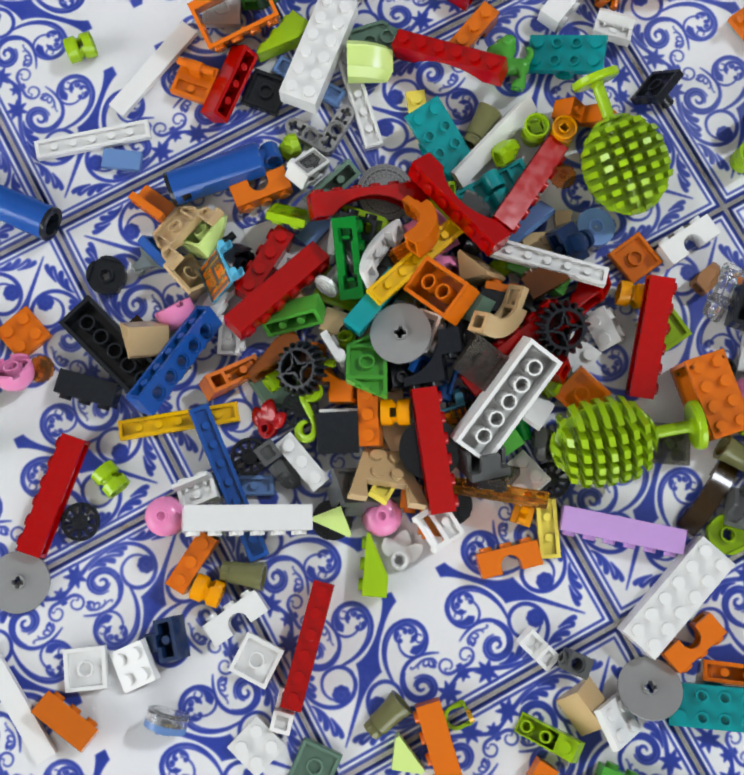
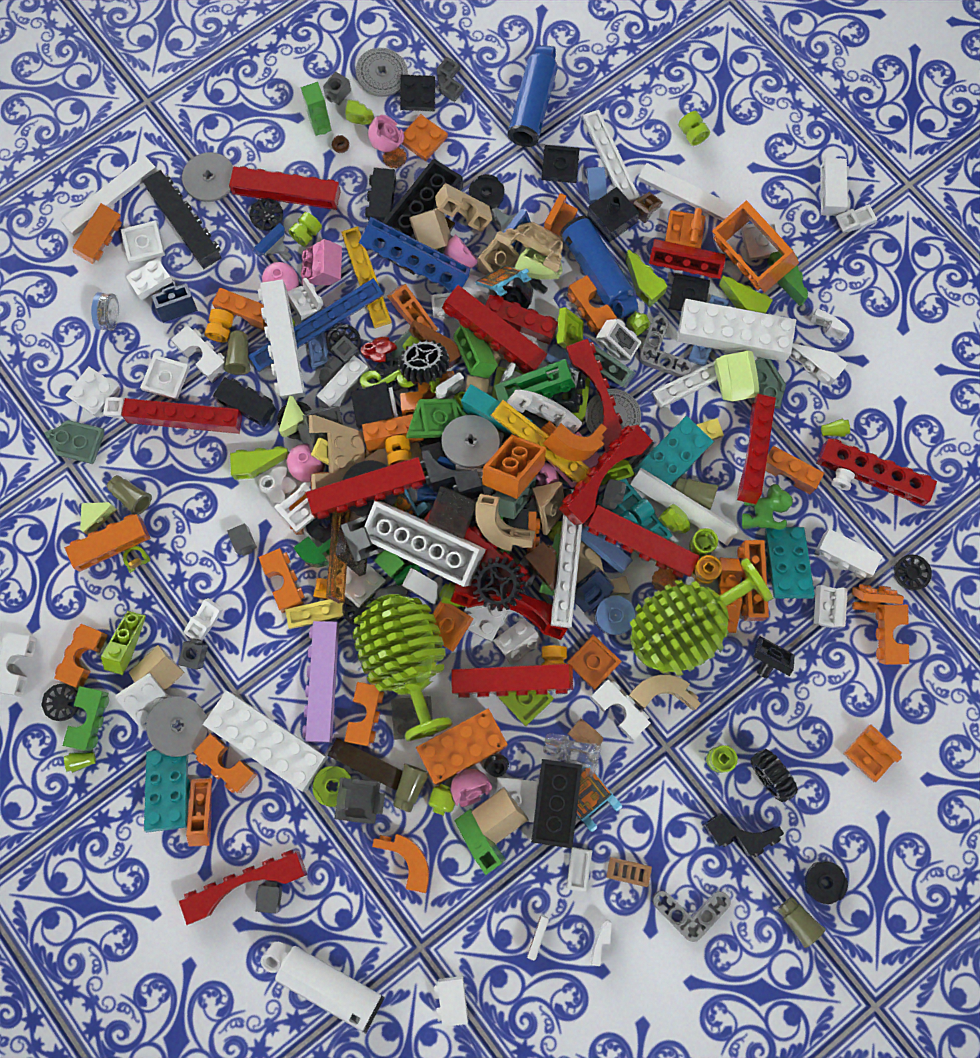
camera: 80 degrees right, 5 degrees down
none -> black brick [143,170,222,269]
none -> black brick [213,377,276,427]
none -> dark grey brick [227,523,257,556]
none -> blue piece [253,223,292,262]
none -> green brick [293,536,340,568]
none -> bright pink slope [301,239,342,285]
none -> reddish brown plate [332,135,350,153]
none -> orange arch [344,682,385,747]
none -> tan arch [435,183,492,232]
none -> black plate [541,145,580,183]
none -> black brick [587,187,640,242]
none -> lime slope [625,249,668,307]
none -> tan arch [628,675,701,711]
none -> reddish brown slope [633,192,663,223]
none -> orange brick [737,540,769,621]

